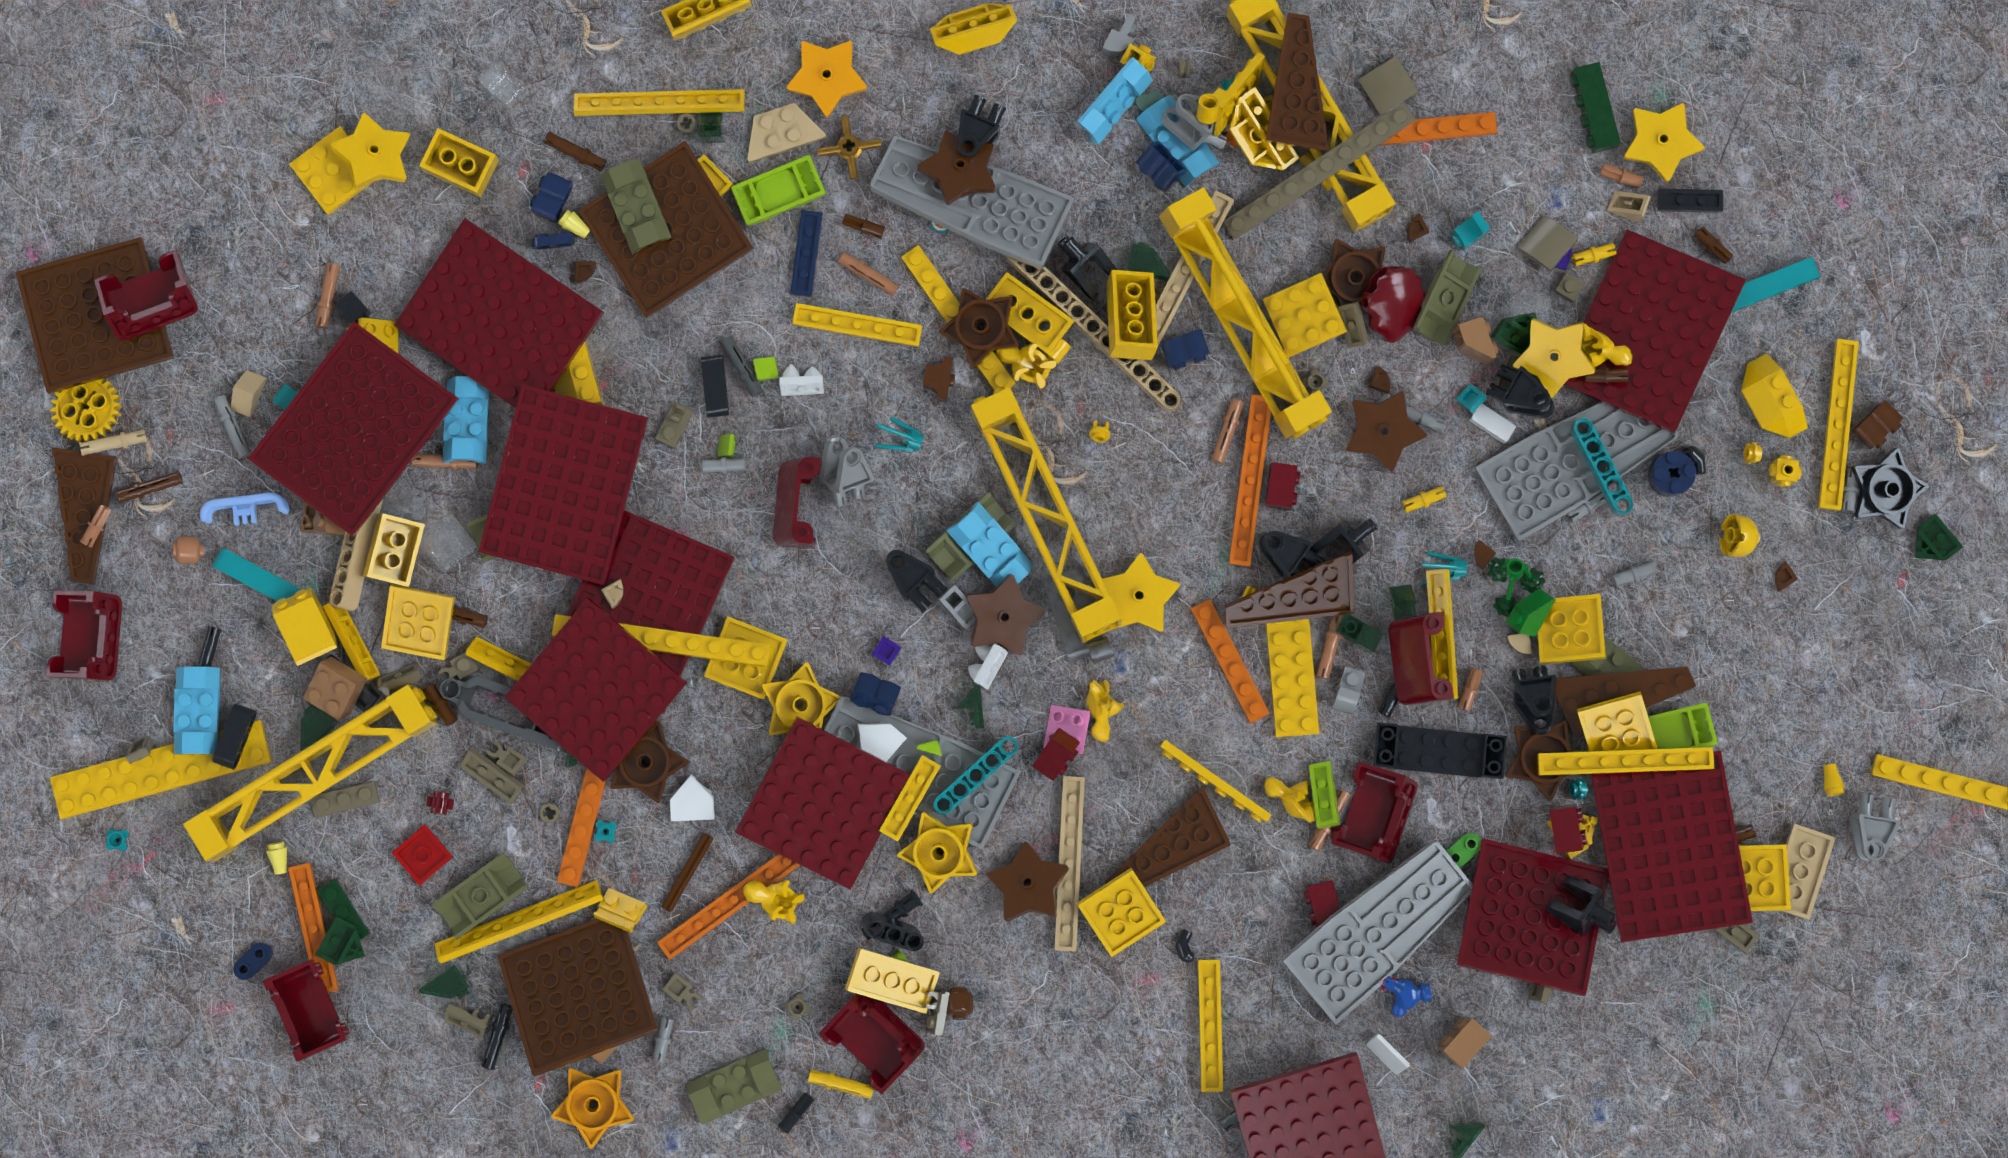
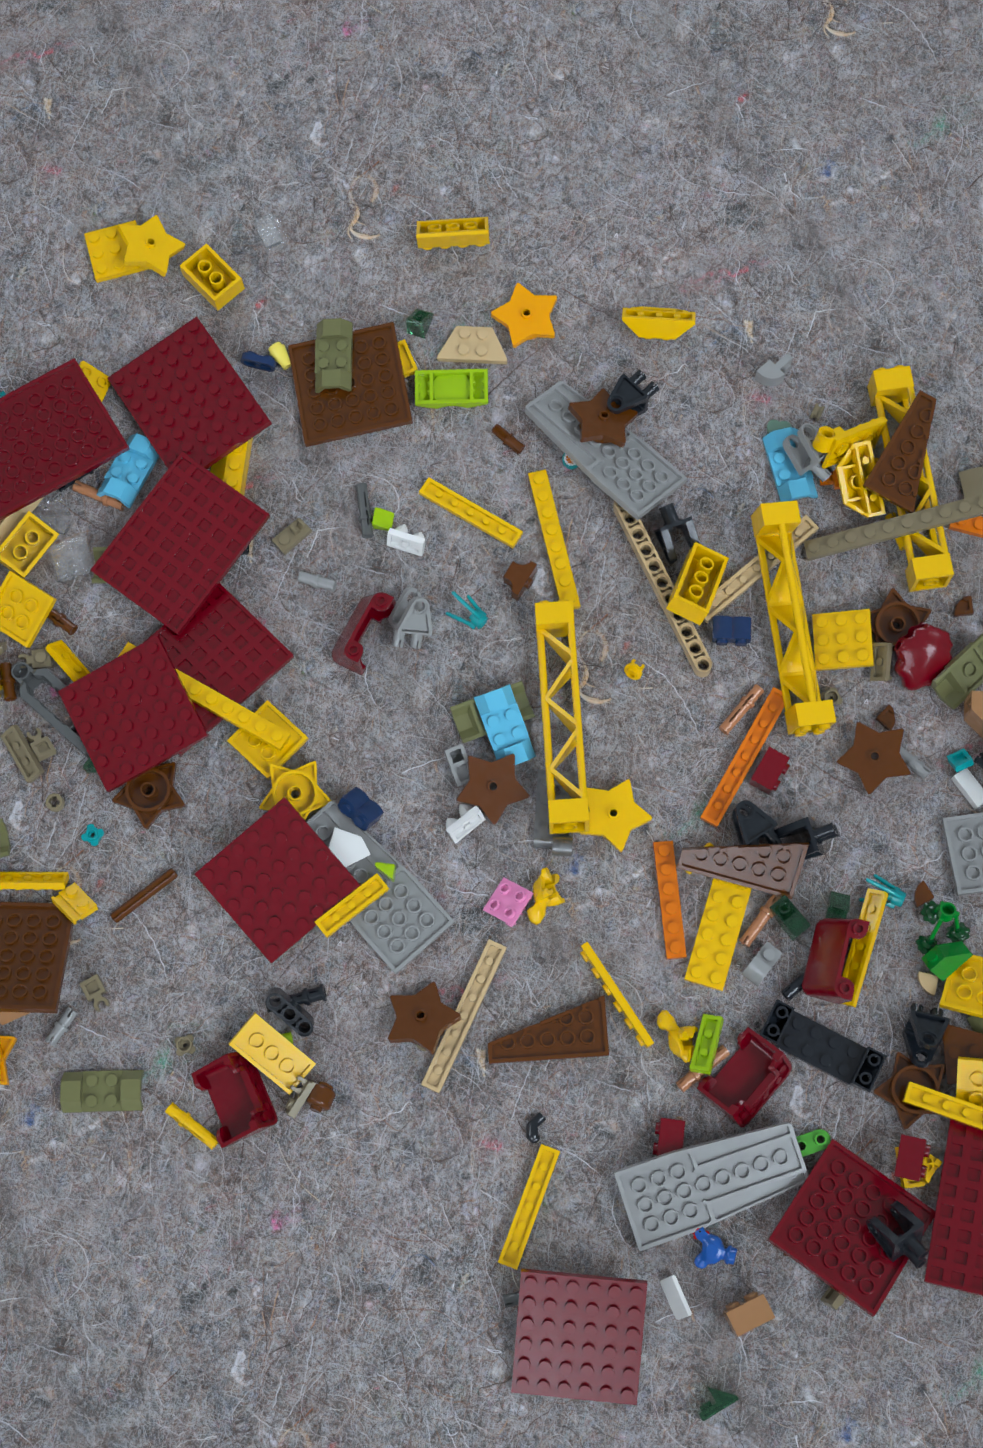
camera: 30 degrees right, 10 degrees down
nougat pin [314,263,340,329] -> none
black brick [335,291,372,324] -> none
dark blue brick [530,172,573,223] -> none
reddish brown pin [544,131,607,172] -> none
orange plate [557,768,607,887] -> none
yellow plate [574,89,745,116] -> none
reddish brown tile [574,261,597,284] -> none
tan tile [601,579,624,609] -> none
orange plate [657,854,801,960] -> none
white slope [670,774,715,821] -> none
dark tan bush [677,114,697,135] -> none
black beam [701,354,729,418] -> none
lime slope [718,434,736,458] -> none
yellow animal [743,880,805,924] -> none
black axle [778,1093,814,1134] -> none
dark blue tile [790,210,823,297] -> none
pearl gold bar [817,115,882,180] -> none
nougat pin [838,251,900,297] -> none
dark purple plate [872,636,902,666] -> none
black piece [886,550,948,613] -> none
yellow plate [897,811,978,893] -> none
teal beam [934,736,1018,815] -> none
reddish brown plate [939,288,1019,369] -> none
clear green slope [956,685,984,730] -> none
yellow hinge [985,272,1075,364] -> none
yellow animal [996,343,1057,389] -> none
dark red brick [1032,728,1080,781] -> none
yellow plate [1076,868,1166,957] -> none
medium azure piece [1077,57,1153,145] -> none
yellow brick [1120,43,1157,72] -> none
clear green slope [1127,242,1170,281] -> none
dark blue brick [1136,141,1187,192] -> none
yellow pin [1401,485,1447,514] -> none
nougat axle [1457,668,1483,712] -> none
teal plate [1569,778,1588,801] -> none

